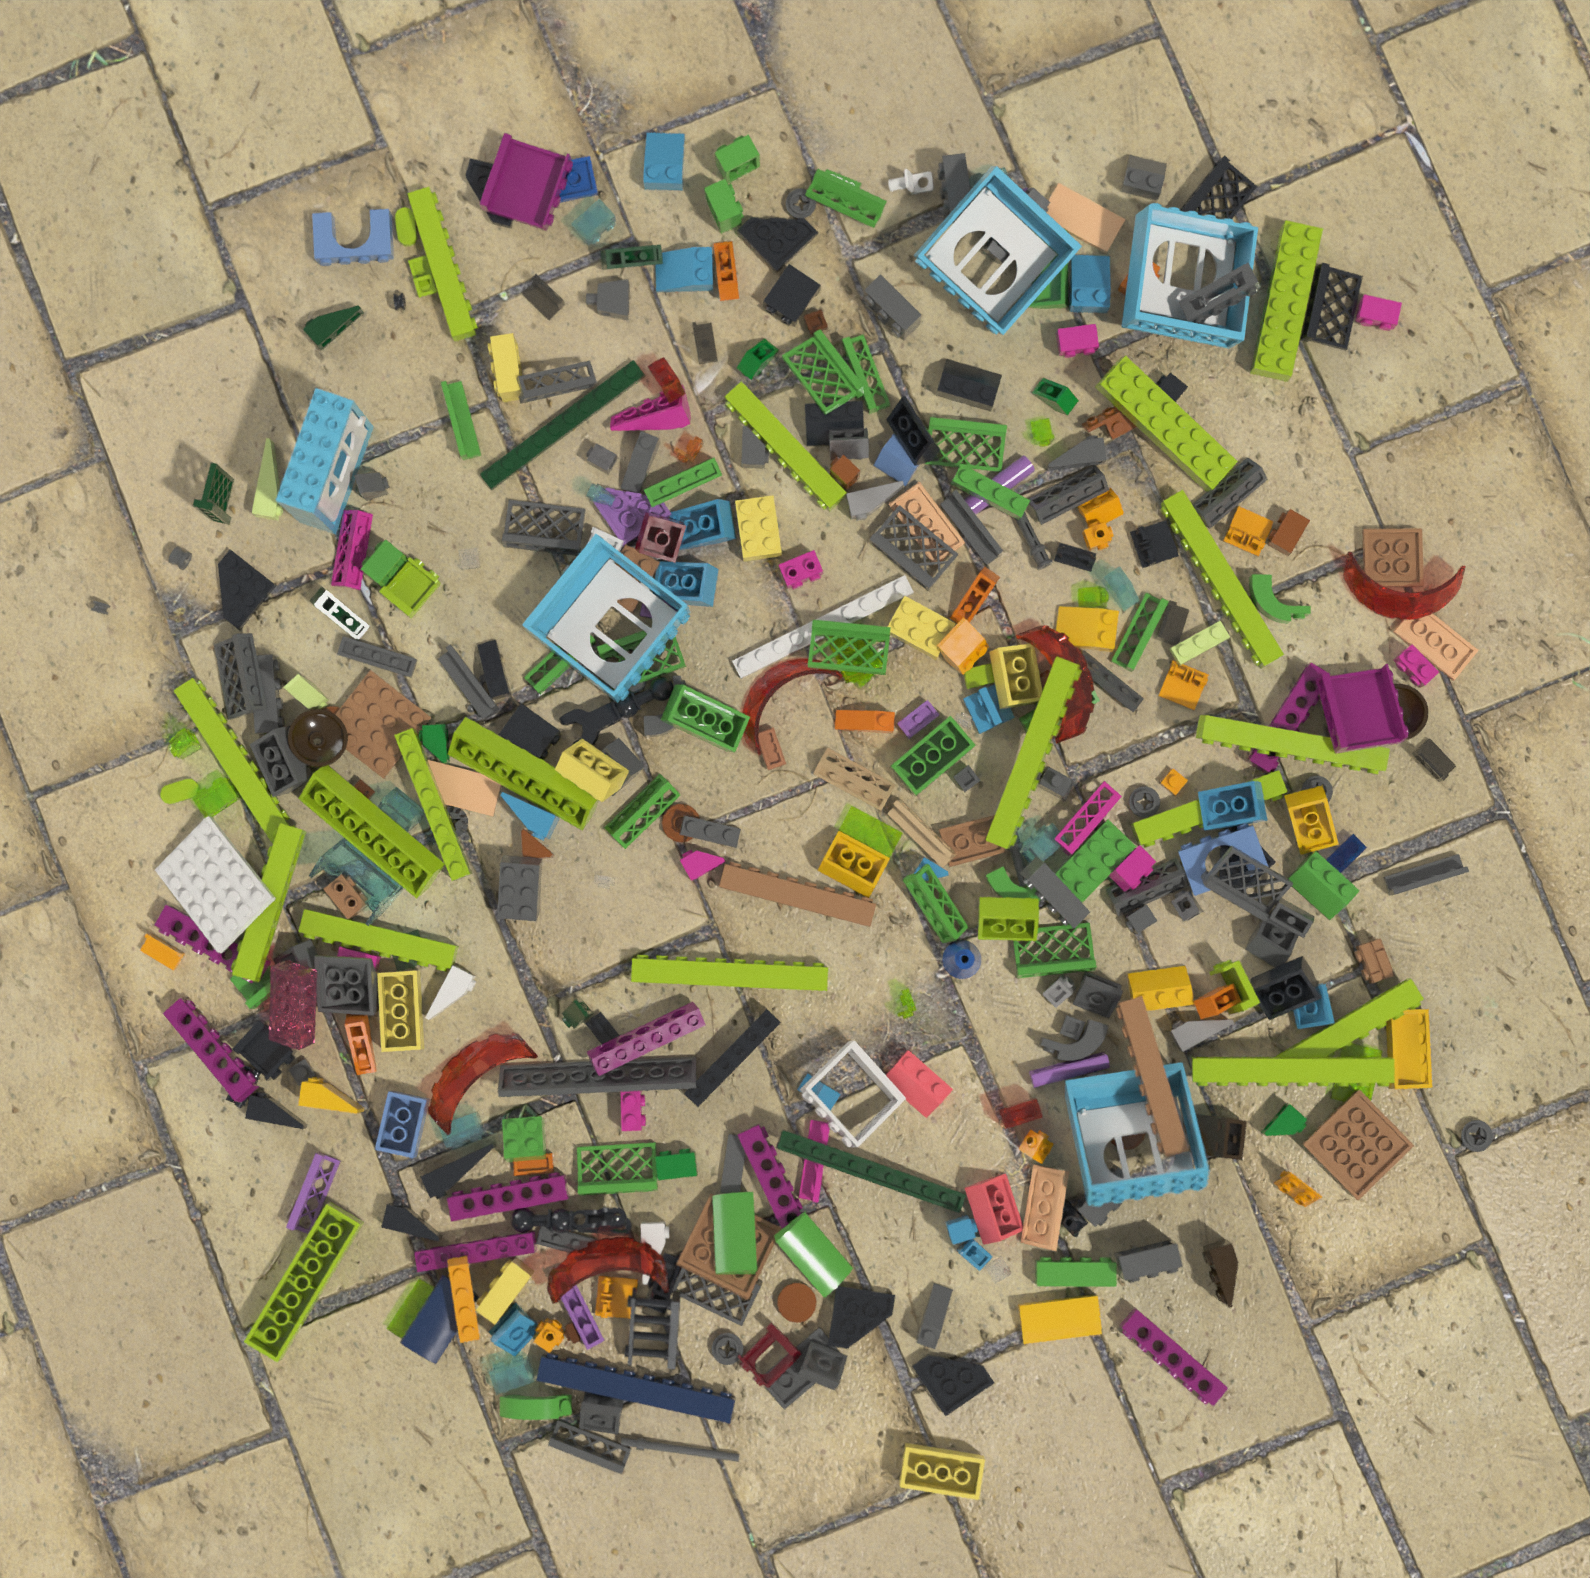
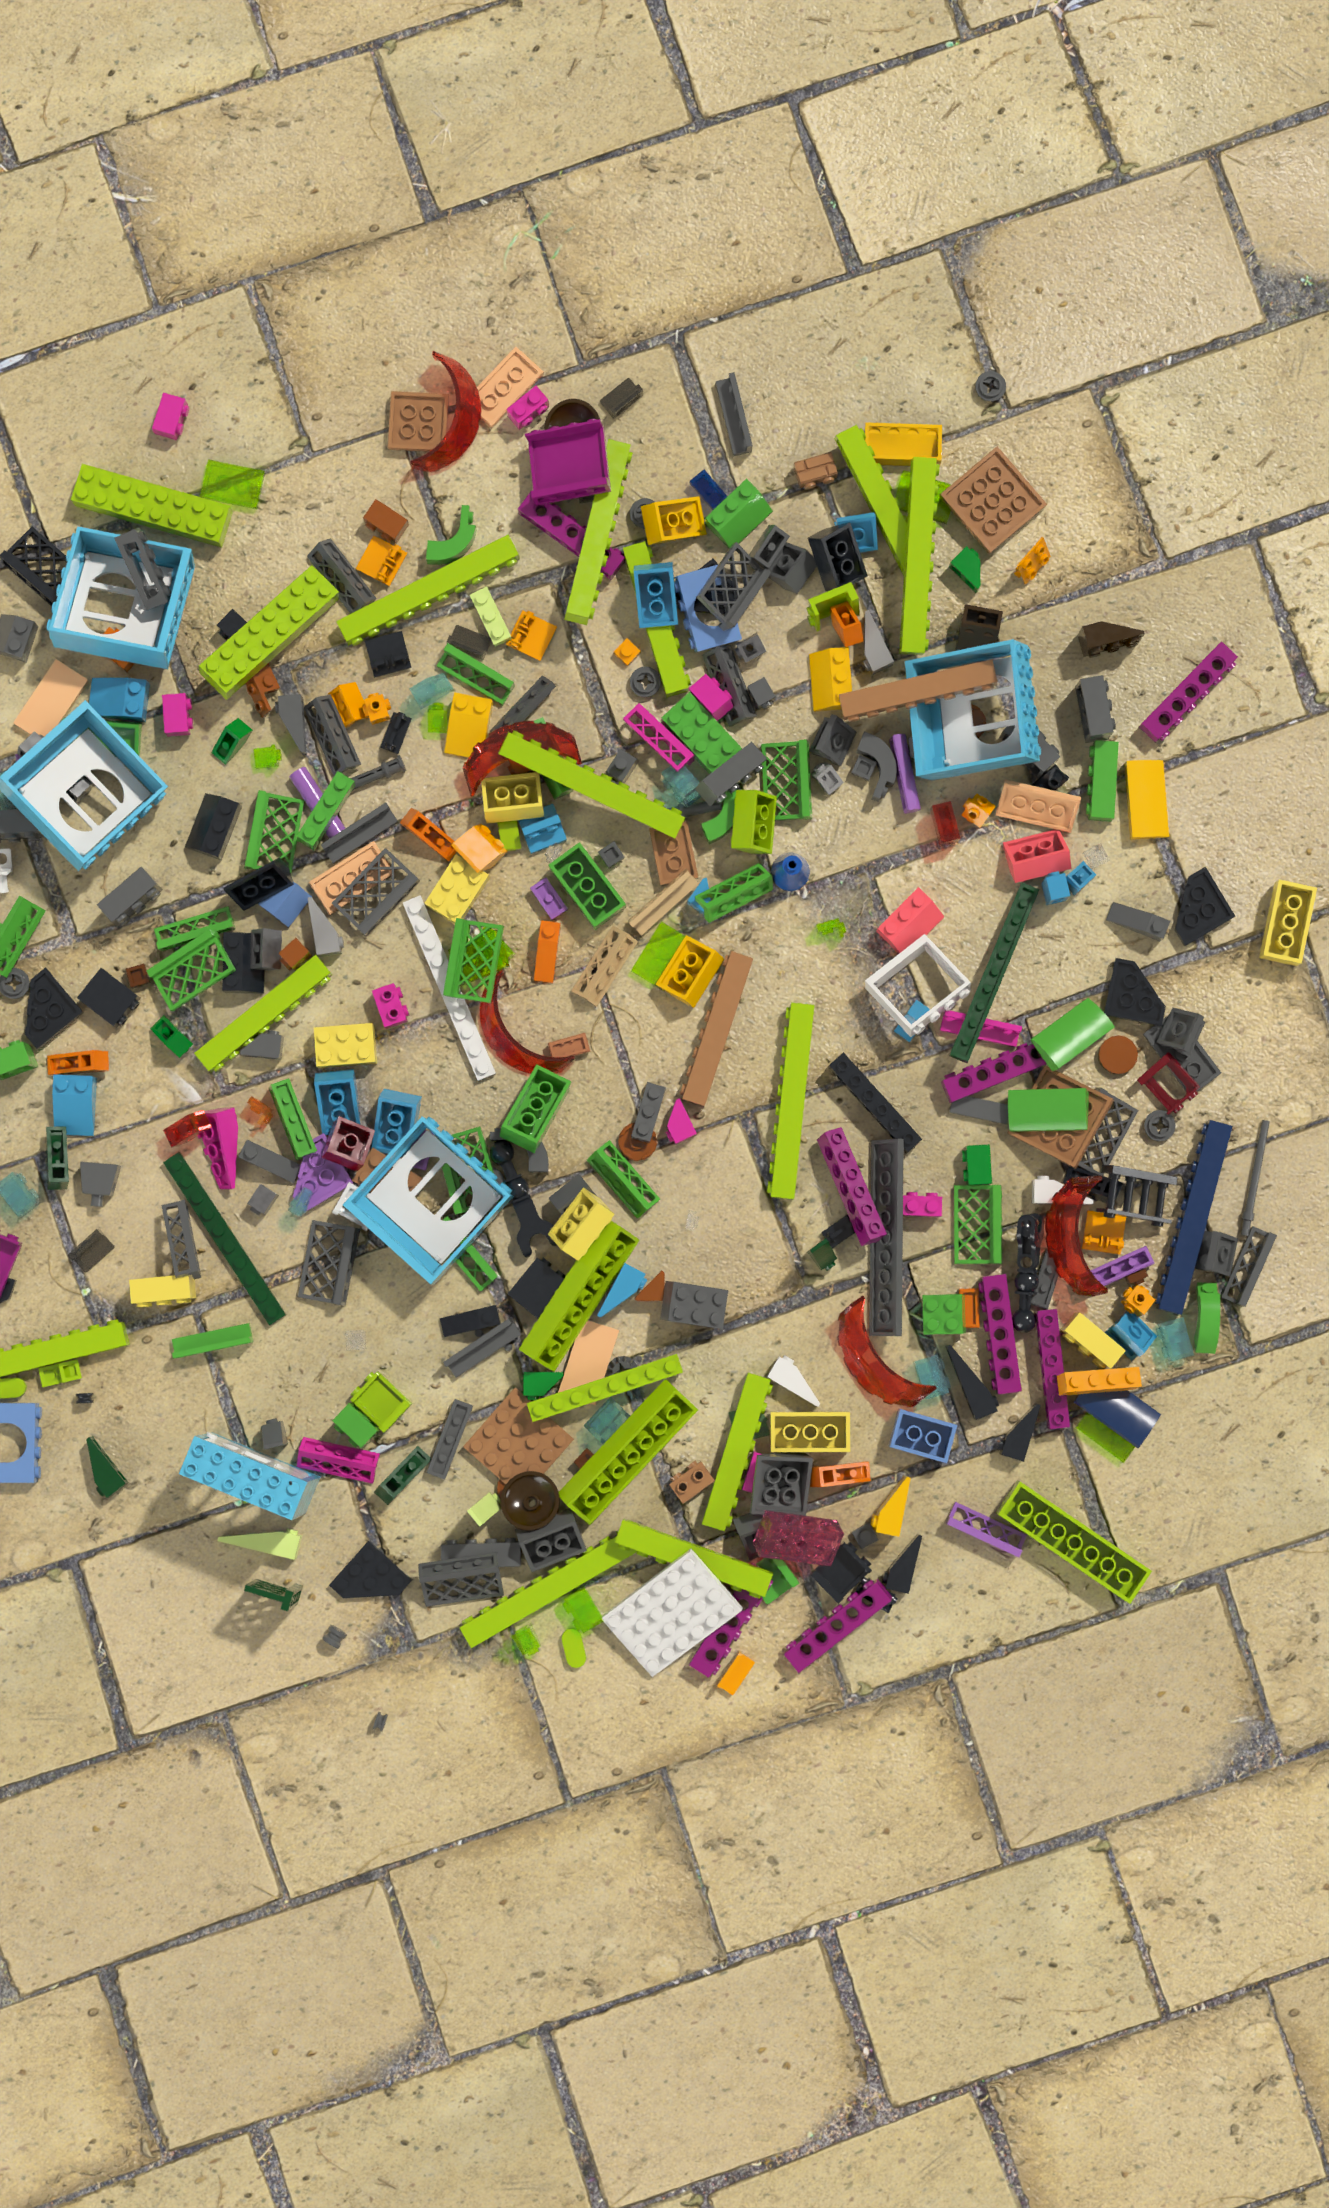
camera: 90 degrees left, 0 degrees up
clear light blue windscreen [309,838,404,926] -> none
clear smoke panel [692,322,718,365] -> none
black fence [1300,263,1363,351] -> none
none -> clear neon green tile [200,459,265,509]

